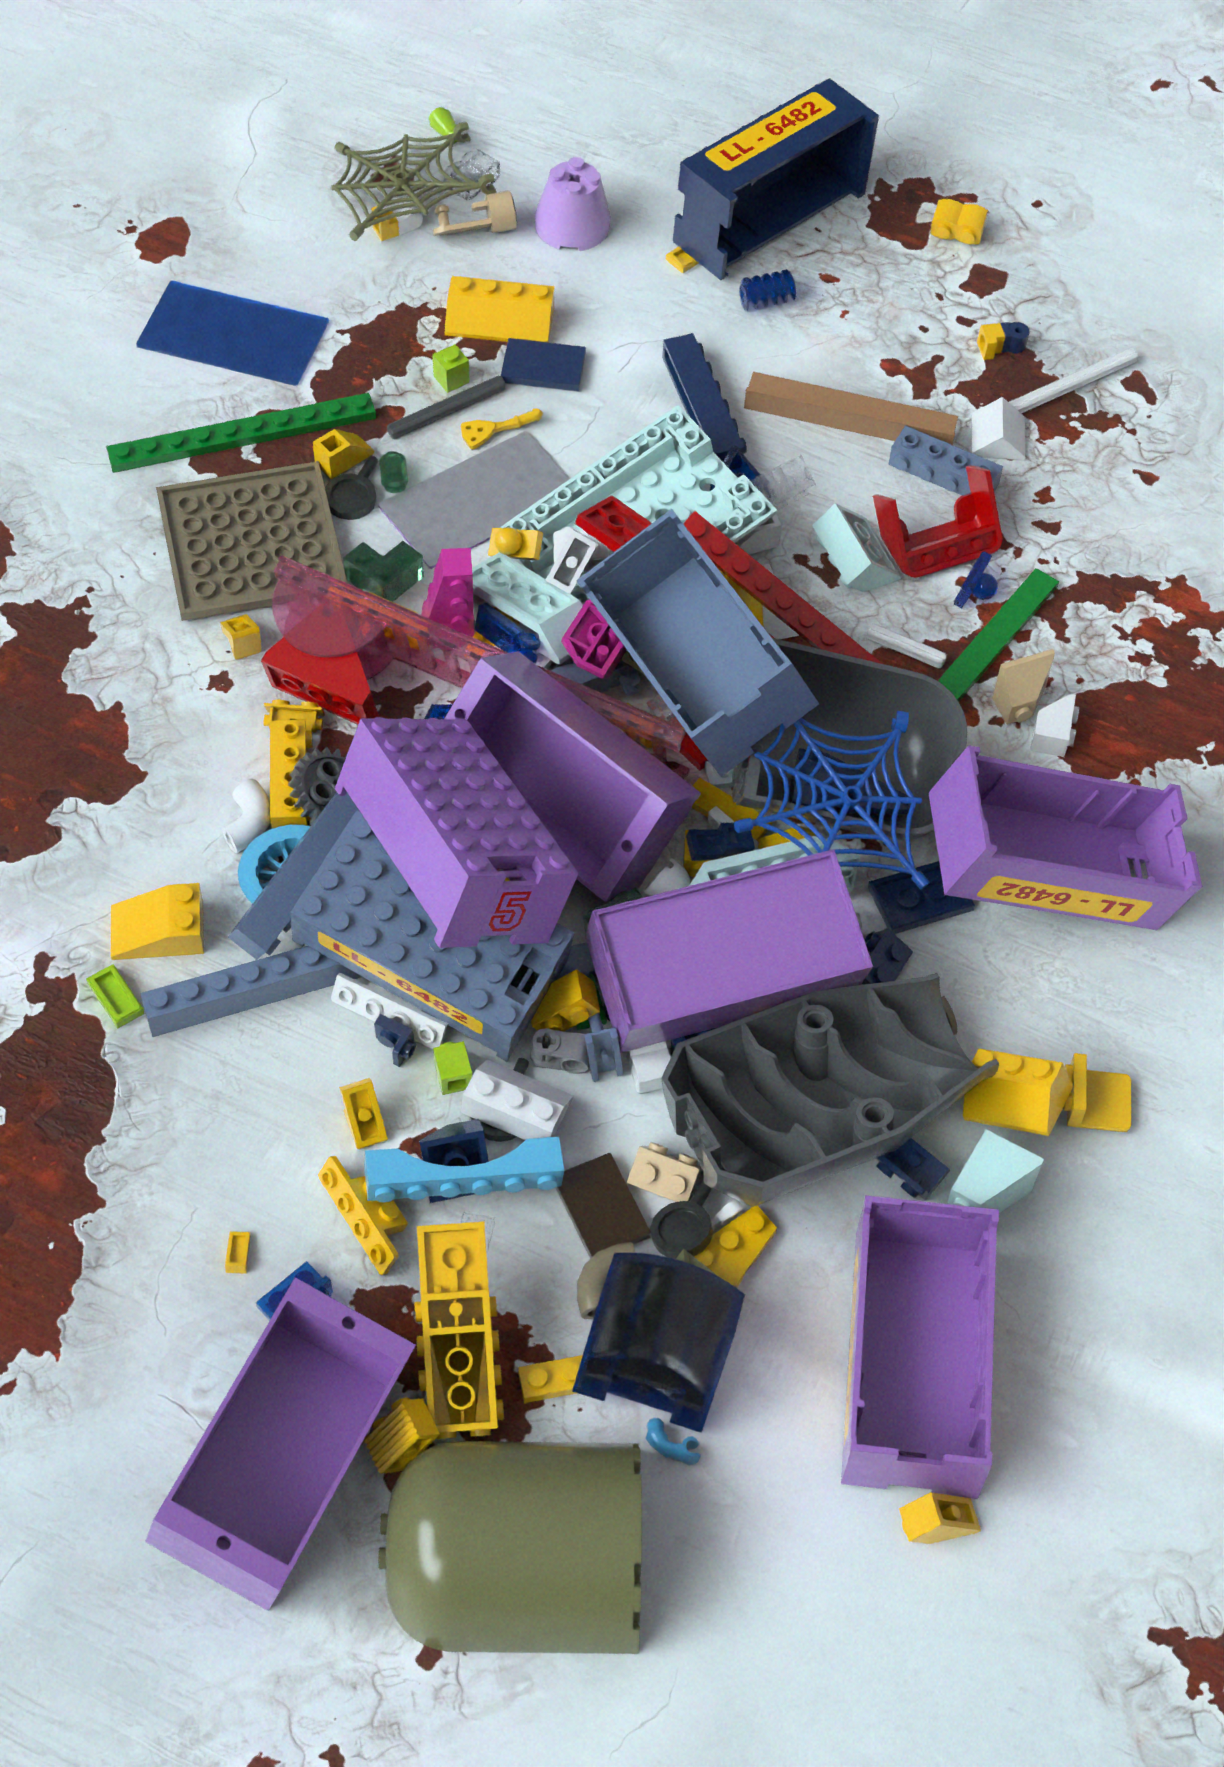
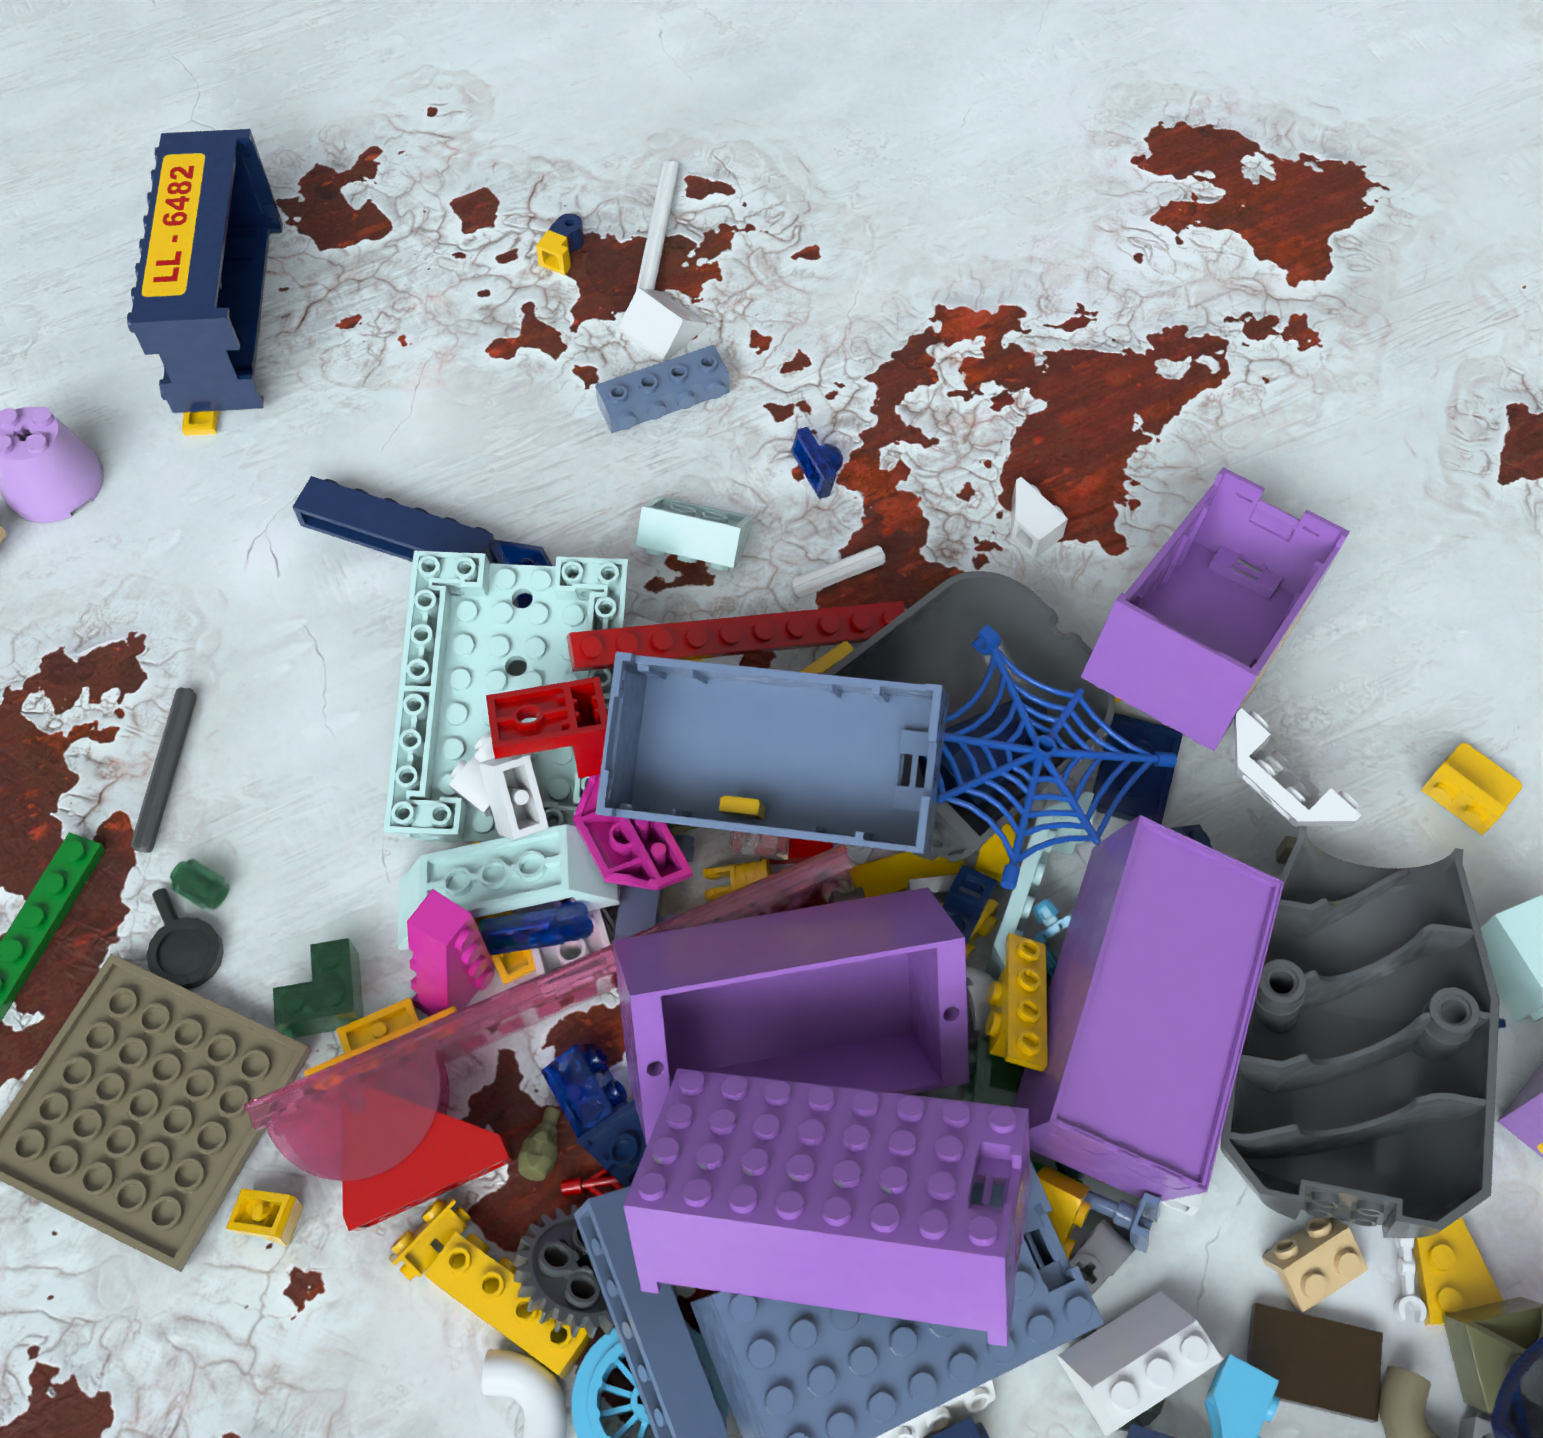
camera: 50 degrees left, 5 degrees up
yellow slope [313,429,374,480] -> none
flat silver piece [378,431,569,569] -> none
lime brick [432,344,470,393] -> none
lime brick [433,1041,473,1095] -> none
yellow slope [445,276,555,343] -> none
yellow piece [461,408,543,449] -> none
yellow tile [488,527,543,560] -> none
dark blue tile [501,338,586,392] -> none
pearl dark grey piece [650,1178,713,1259] -> none
clear blue piece [739,269,796,311] -> none
medium nougat tile [744,372,958,445] -> none
clear brick [751,455,816,511] -> none
red windscreen [873,465,1003,578] -> none
yellow brick [930,199,988,245] -> none
green tile [938,568,1059,702] -> none
yellow slope [963,1048,1073,1136] -> none
tan slope [992,649,1055,725] -> none
none -> yellow tile [719,795,766,820]
none -> yellow bracket [985,933,1048,1072]
none -> white wedge [1234,708,1362,826]

